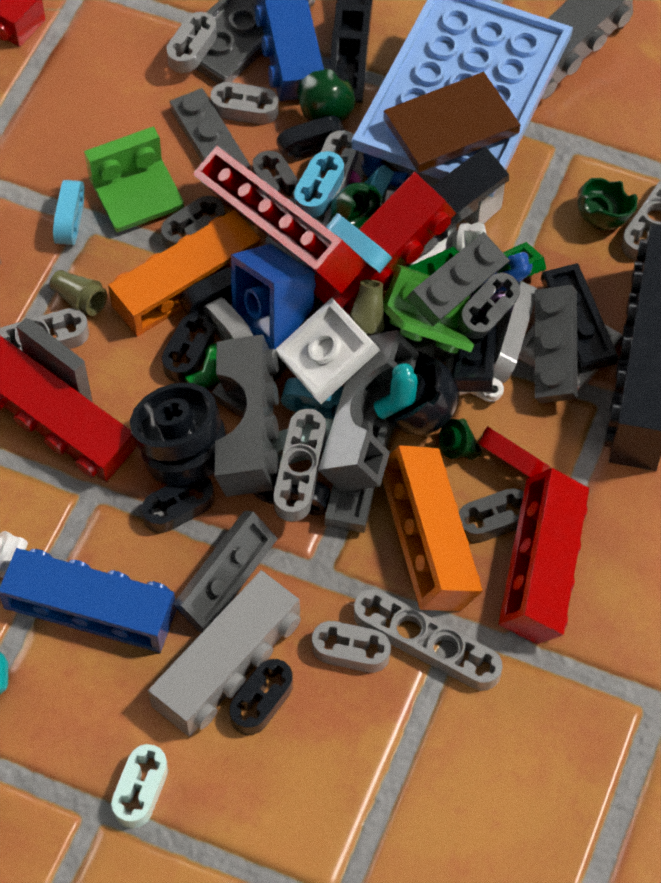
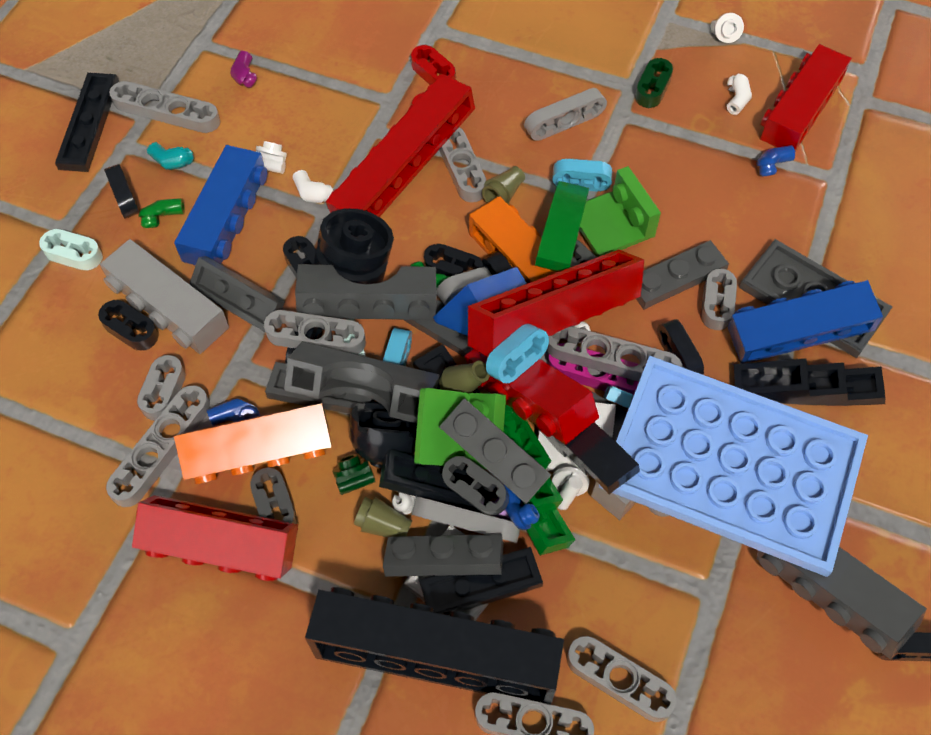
camera: 90 degrees right, 0 degrees up
dark grey tile [16,318,92,401] -> none
light grey beam [166,12,217,73] -> none
dark grey beam [252,150,299,204] -> none
white tile [275,298,380,404] -> none
medium azure beam [294,151,344,218] -> none
dark green hair [297,69,355,122] -> none
dark green hair [330,182,383,229] -> none
teal arm [374,363,418,420] -> none
reddish brown tile [383,72,520,173] -> none
red beam [477,426,551,477] -> none
dark green hair [577,178,638,230] -> none
none -> black beam [104,164,139,219]
none -> green arm [139,198,185,228]
none -> blue arm [206,399,260,426]
none -> white arm [293,170,333,203]
none -> olive cone [354,497,413,537]
none -> green slope [535,181,589,271]
none -> blue arm [757,145,795,177]

